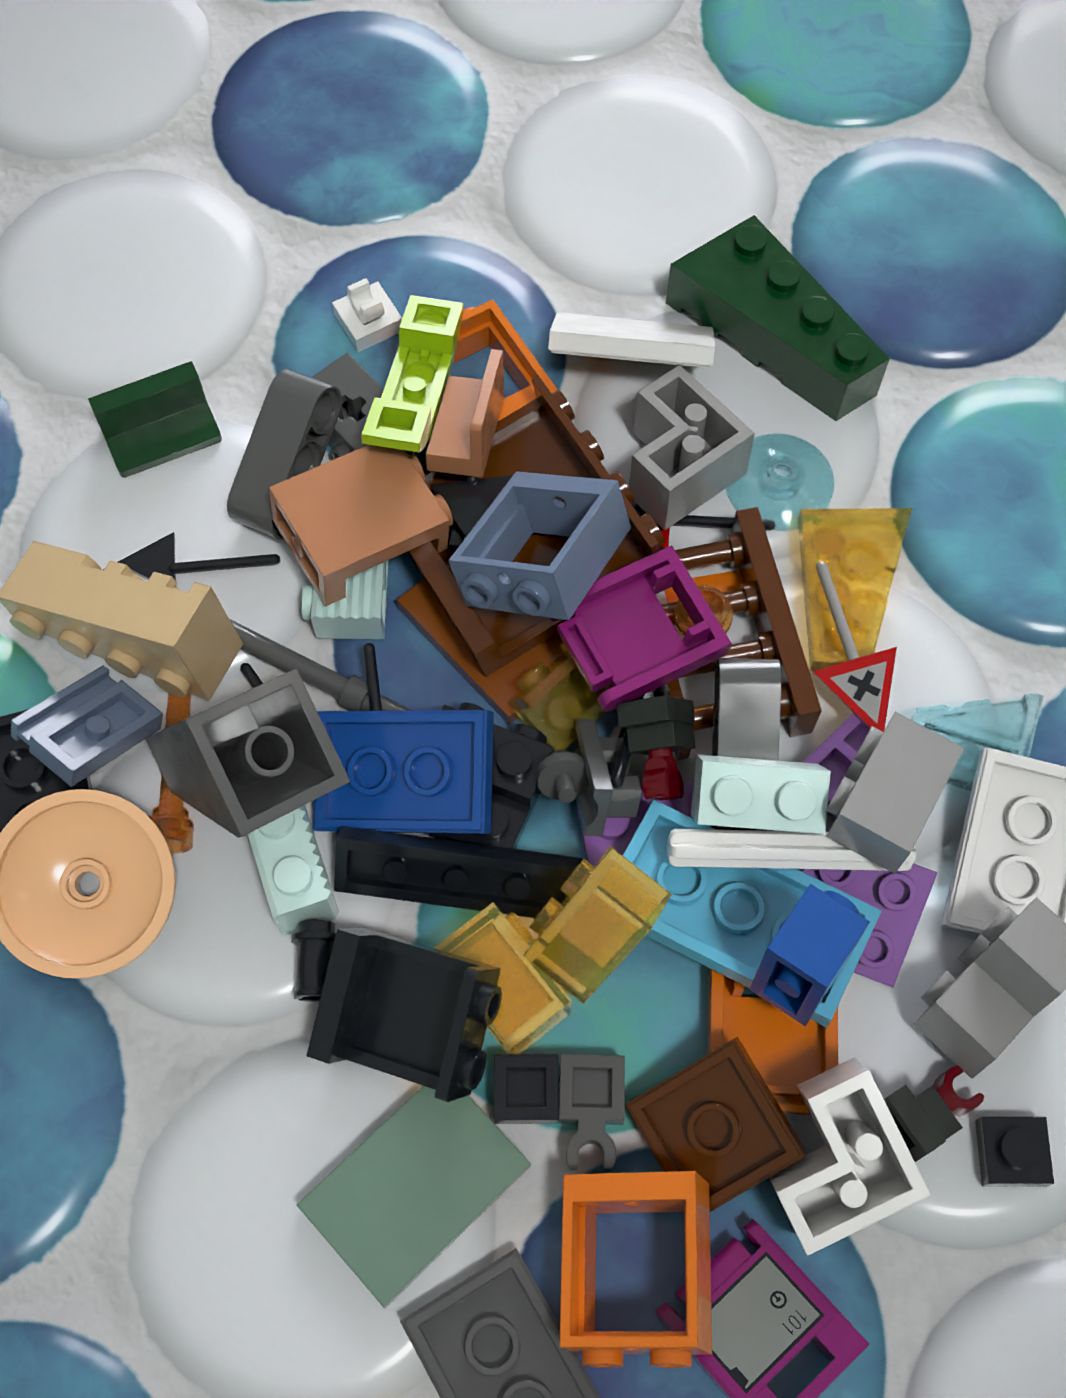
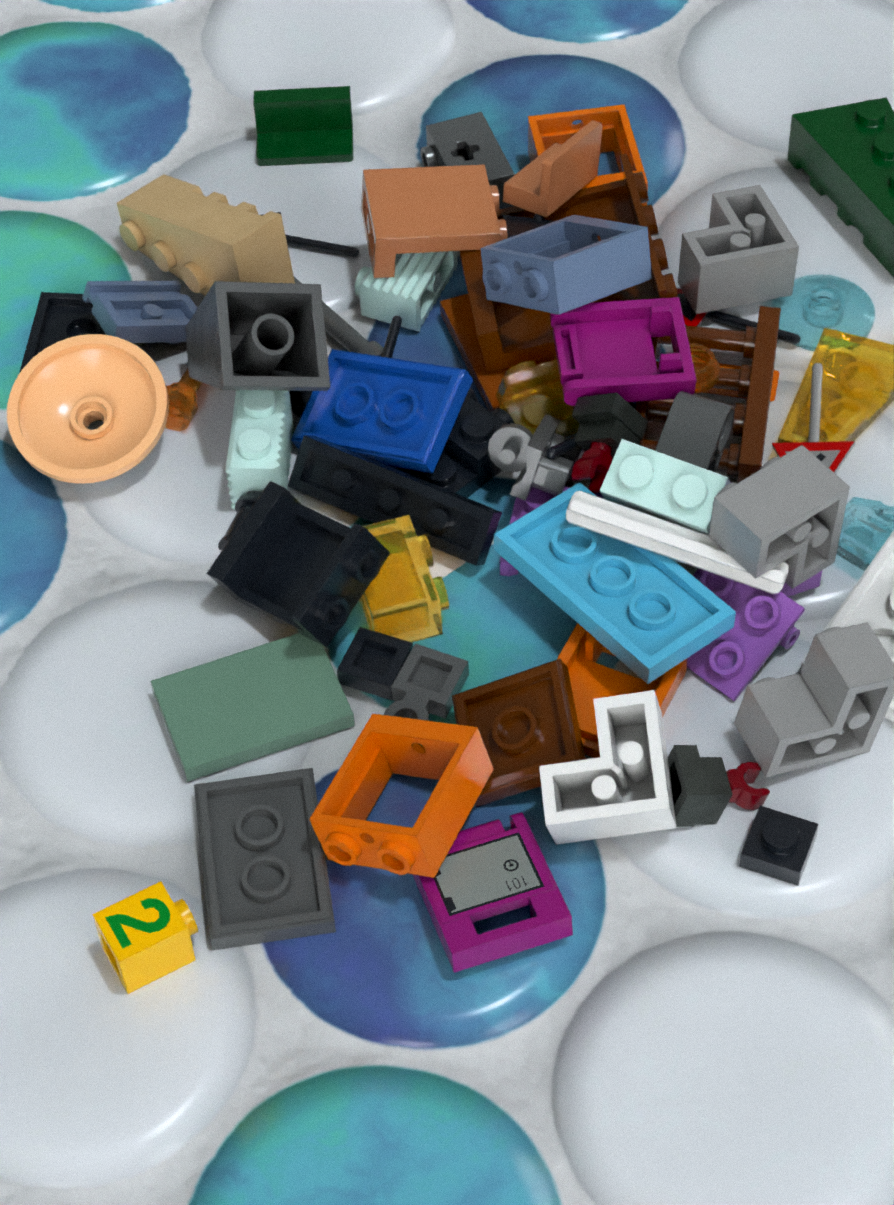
camera: 25 degrees right, 15 degrees down
dark grey beam [227,369,342,539] -> none
white tile [332,278,402,352] -> none
lime slope [361,295,464,453] -> none
clear yellow brick [523,846,672,1004] -> none
white tile [548,313,715,368] -> none
blue brick [749,883,870,1026] -> none

